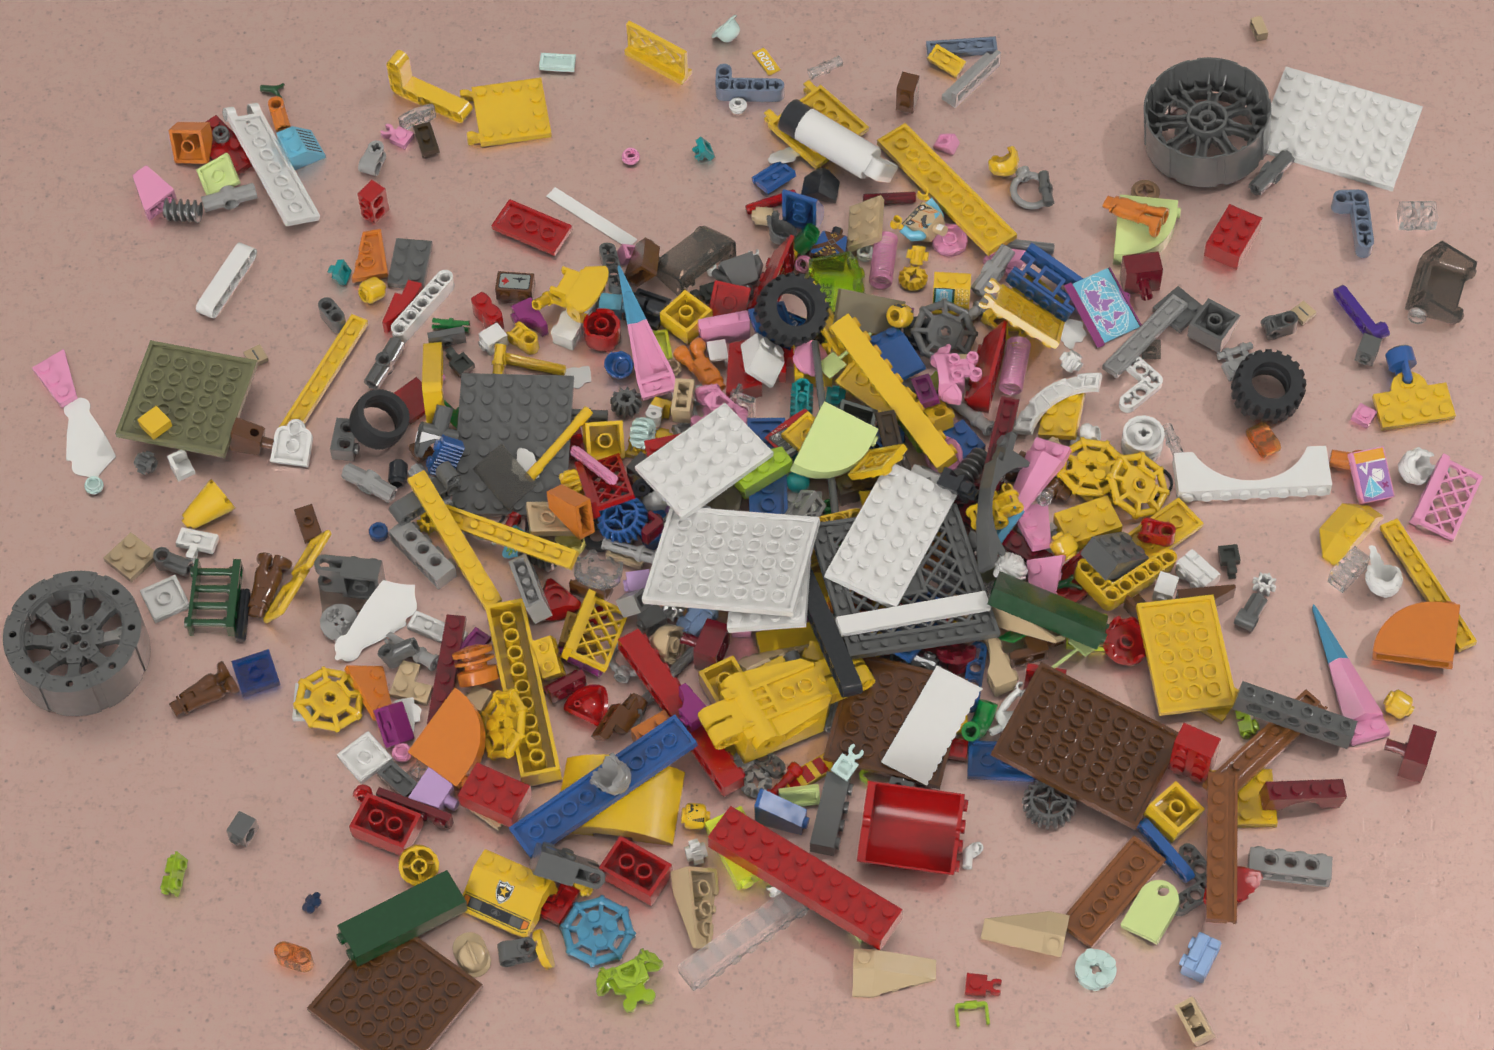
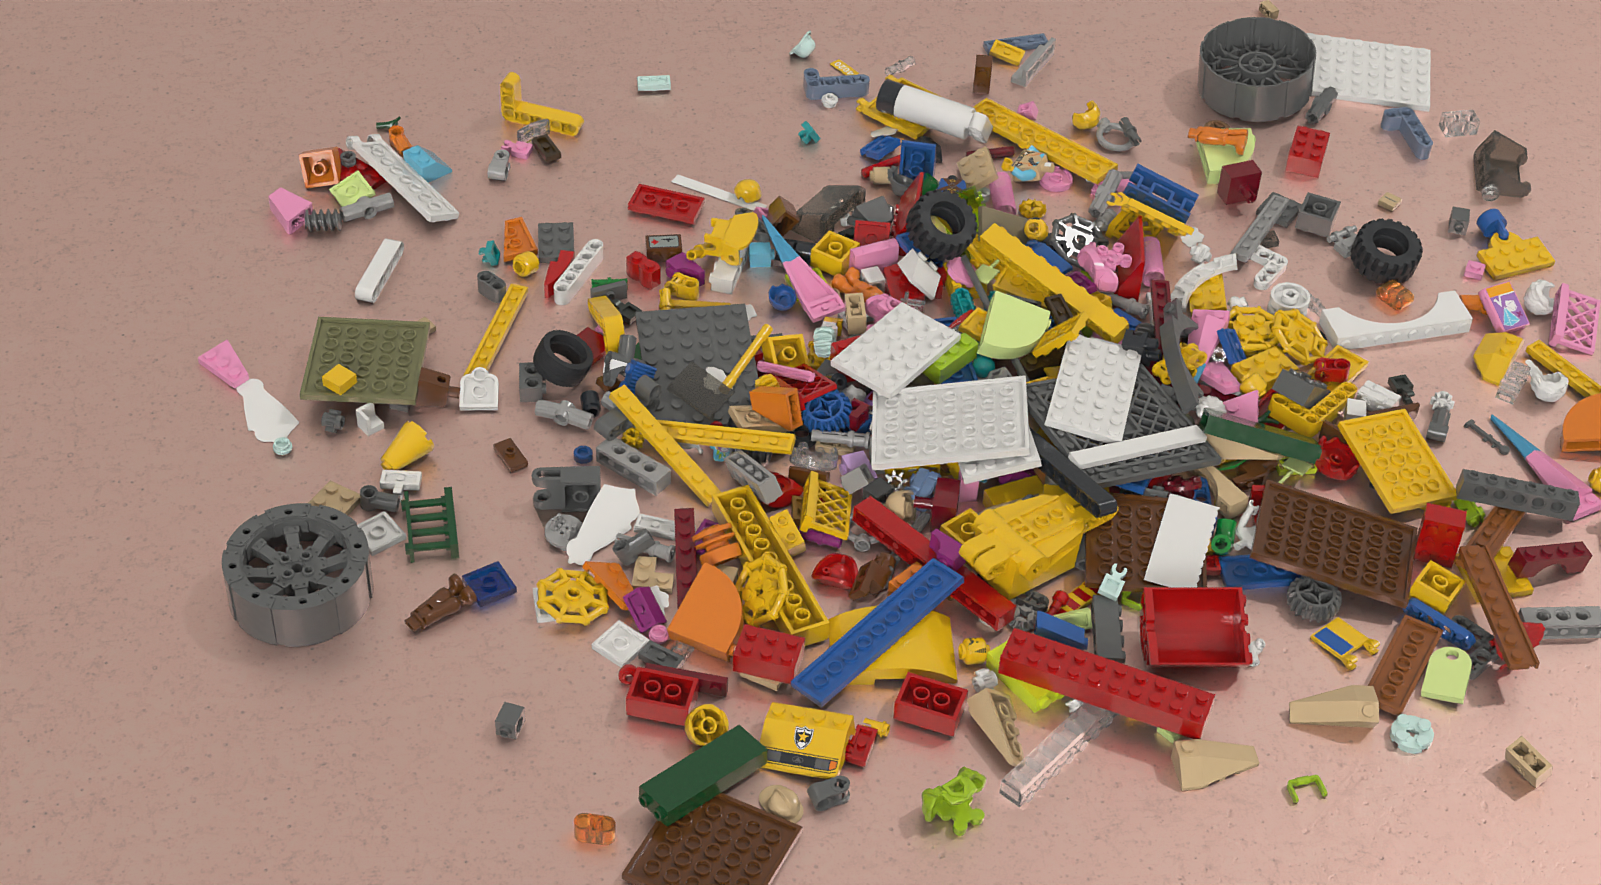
camera: 15 degrees left, 15 degrees down
lime hinge [160,851,188,897] -> none
black axle [235,588,251,642] -> none
reddish brown piece [248,552,292,619] -> none
yellow bar [263,530,332,623] -> none
dark blue plant [302,892,322,914] -> none
red brick [357,180,390,224] -> none
dark grey piece [364,337,405,390] -> none
lavender torso [408,767,460,811] -> none
yellow plate [460,77,552,147] -> none
white brick [478,323,509,356] -> none
dark grey brick [529,842,606,889] -> none
yellow tile [532,928,555,970] -> none
dark red bracket [544,669,587,704] -> none
dark azure plate [559,895,636,968] -> none
red brick [583,308,621,351] -> none
light grey hair [589,752,631,796] -> none
dark grey gear [610,386,642,419] -> none
bright pink plate [622,148,640,165] -> none
yellow fence [624,20,692,85] -> none
yellow gear [906,245,929,265] -> none
yellow slope [932,272,971,316] -> none
red plate [965,973,1002,997] -> none
sticker [1064,267,1142,348] -> none
light blue brick [1179,932,1222,983] -> none
dark grey piece [1260,311,1298,340] -> none
dark purple beam [1333,285,1390,339] -> none
none -> yellow hair [734,179,762,203]
none -> blue plate [1216,328,1246,365]
none -> flag [1310,617,1380,670]
none -> dark grey piece [1464,419,1510,455]

